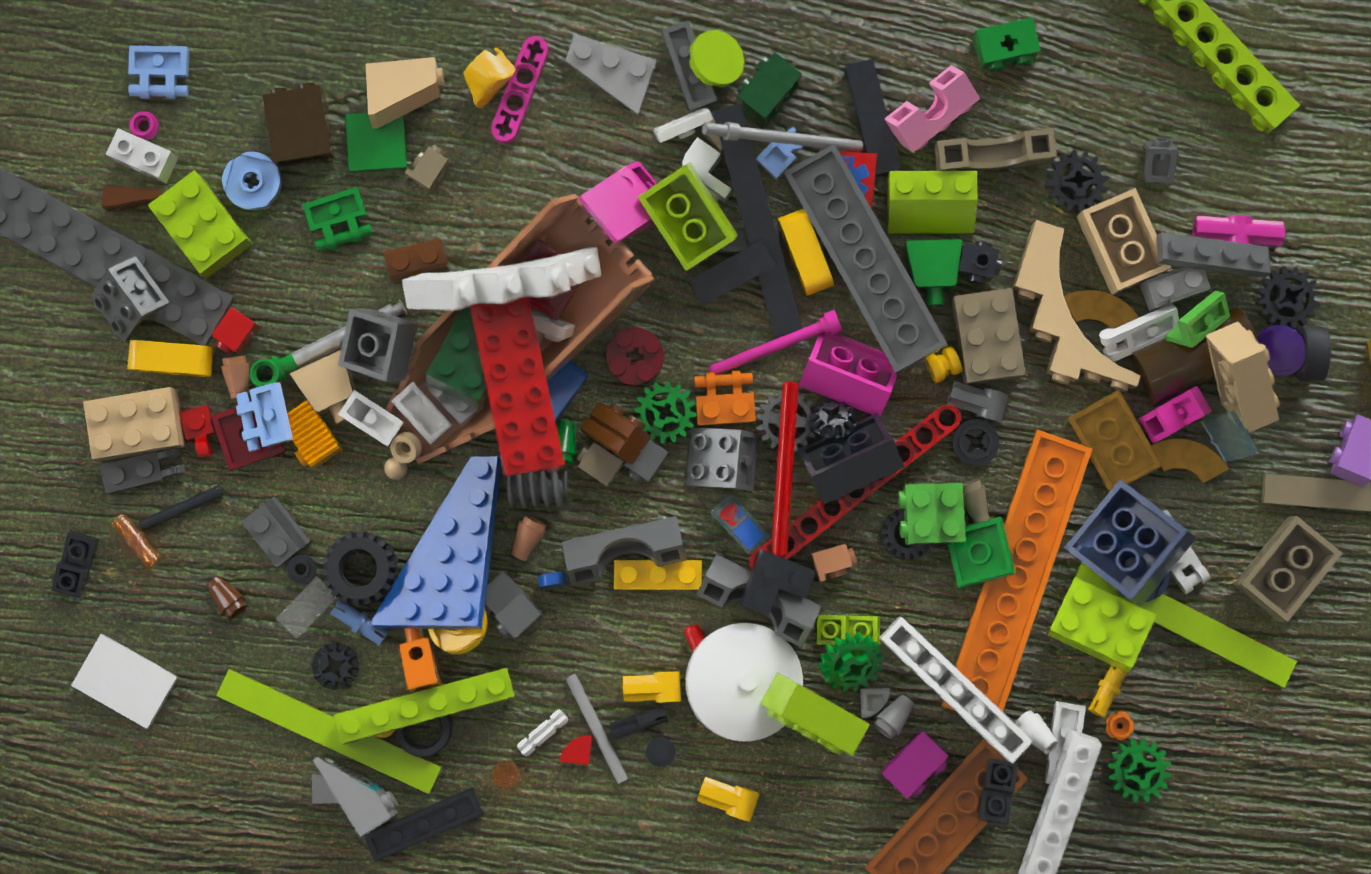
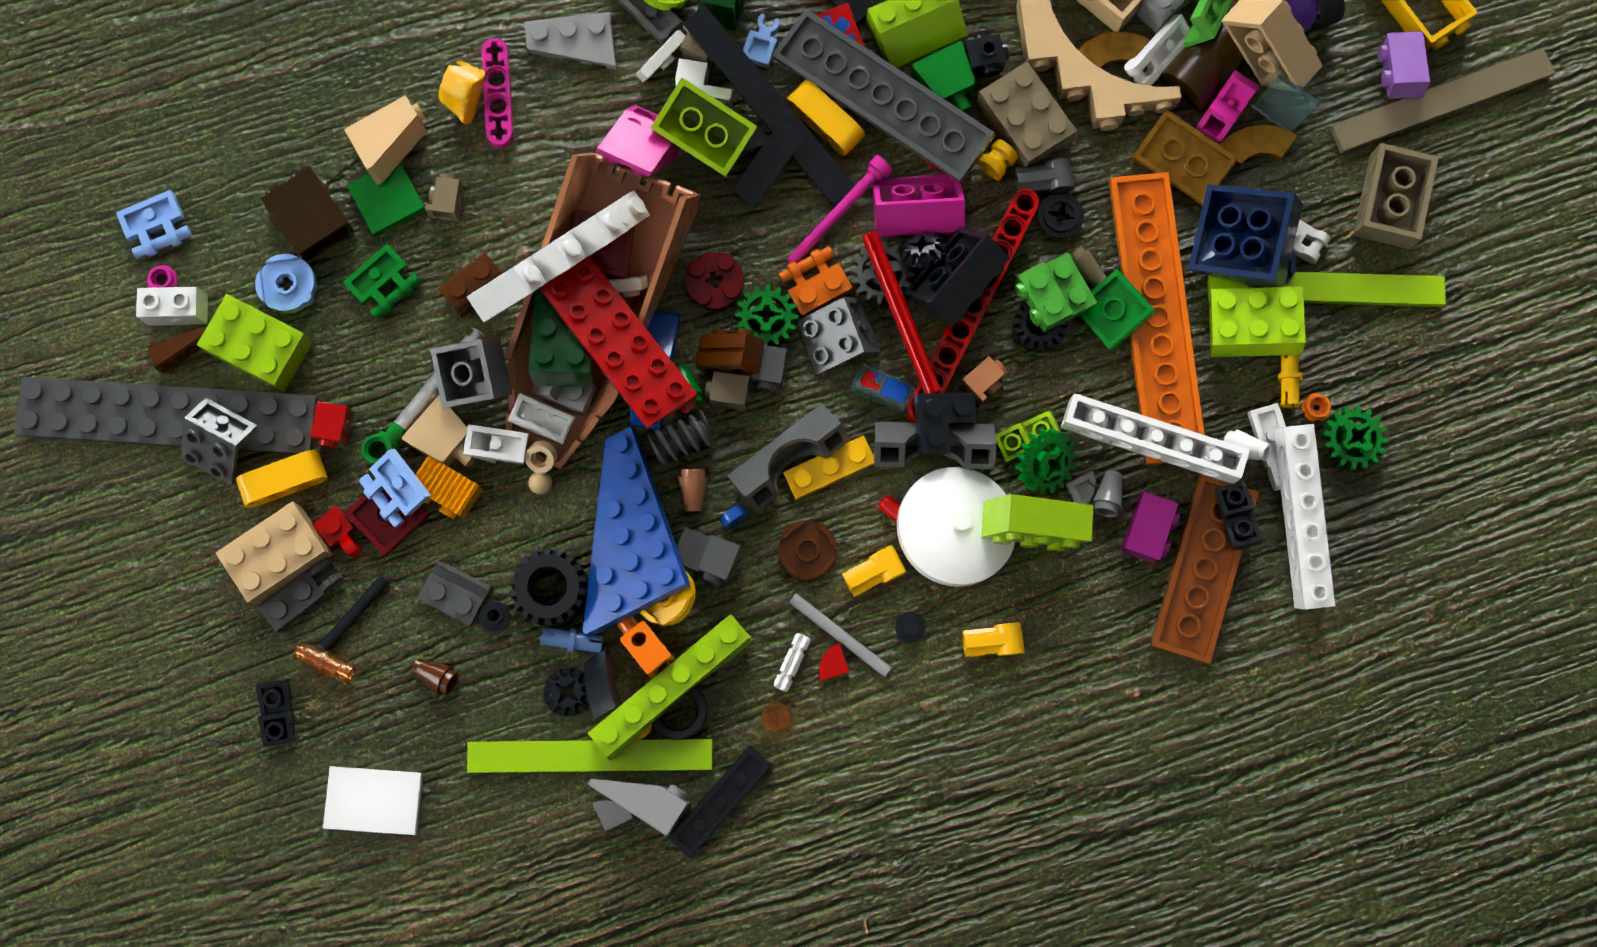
camera: 25 degrees left, 5 degrees down
nougat cone [220,355,249,398] -> none
clear tile [276,576,337,639] -> none
black axle [609,704,669,739] -> none
light grey bar [702,122,863,152] -> none
none -> black slope [584,649,623,719]
none -> reddish brown tile [778,521,837,581]

